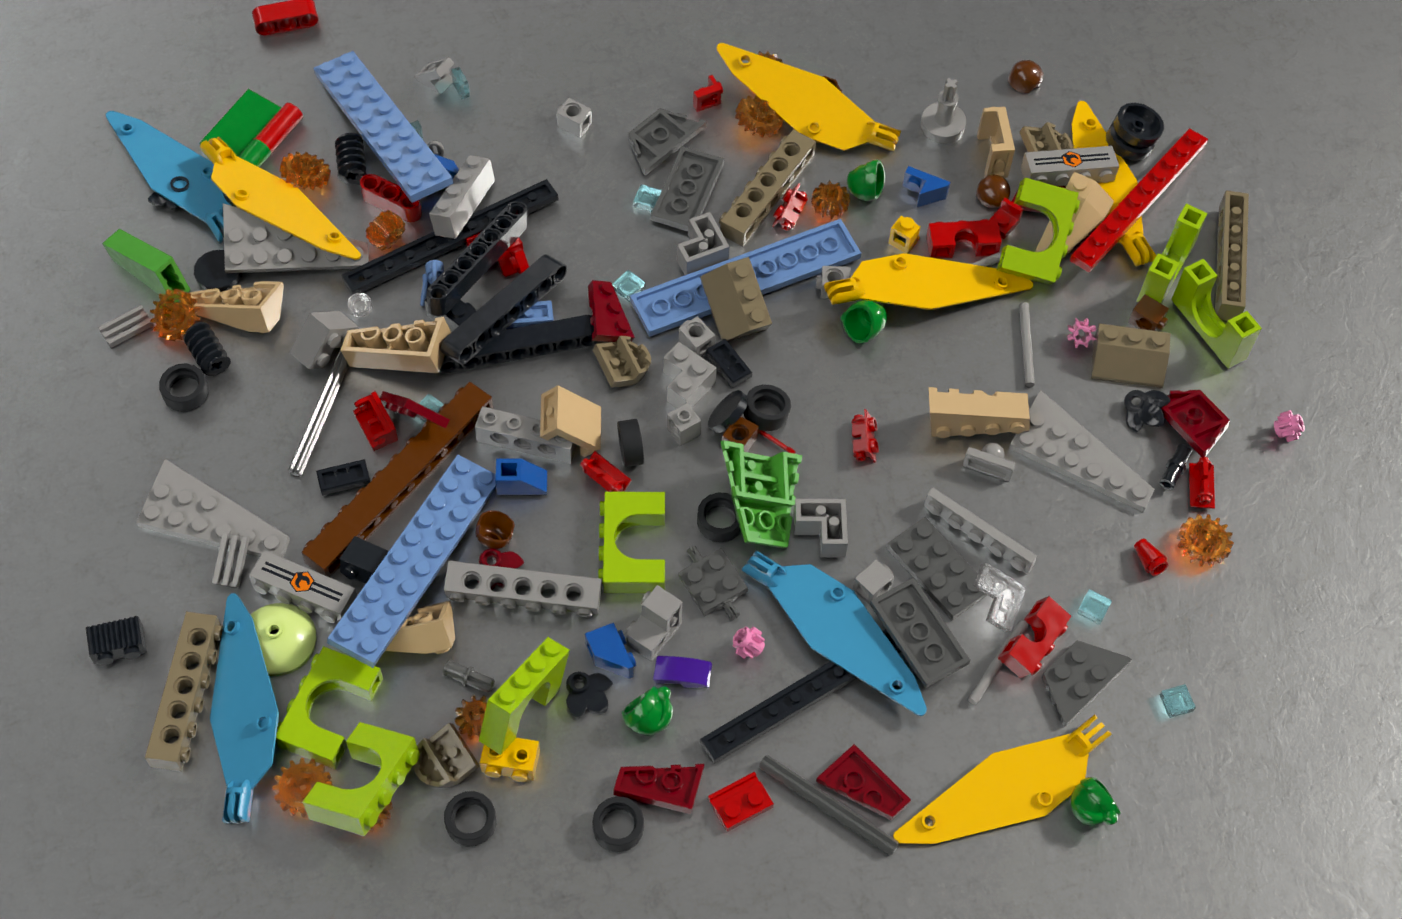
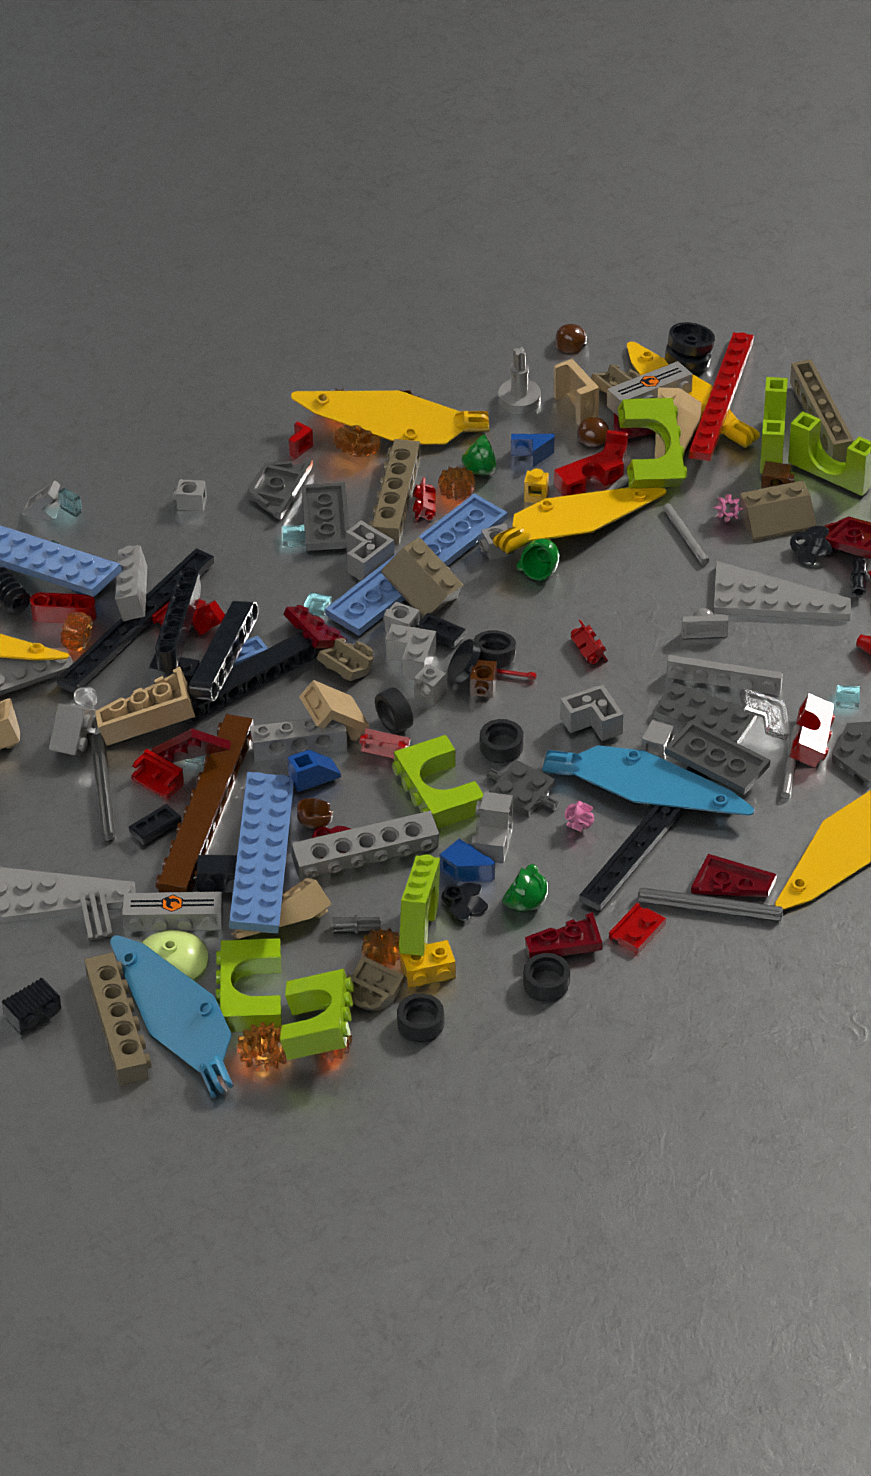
camera: 20 degrees left, 15 degrees down
medium blue plant [420,260,444,306] -> none
dark purple slope [653,656,712,688] -> none
bright green wedge [720,440,802,548] -> none
tan wedge [928,387,1030,438] -> none

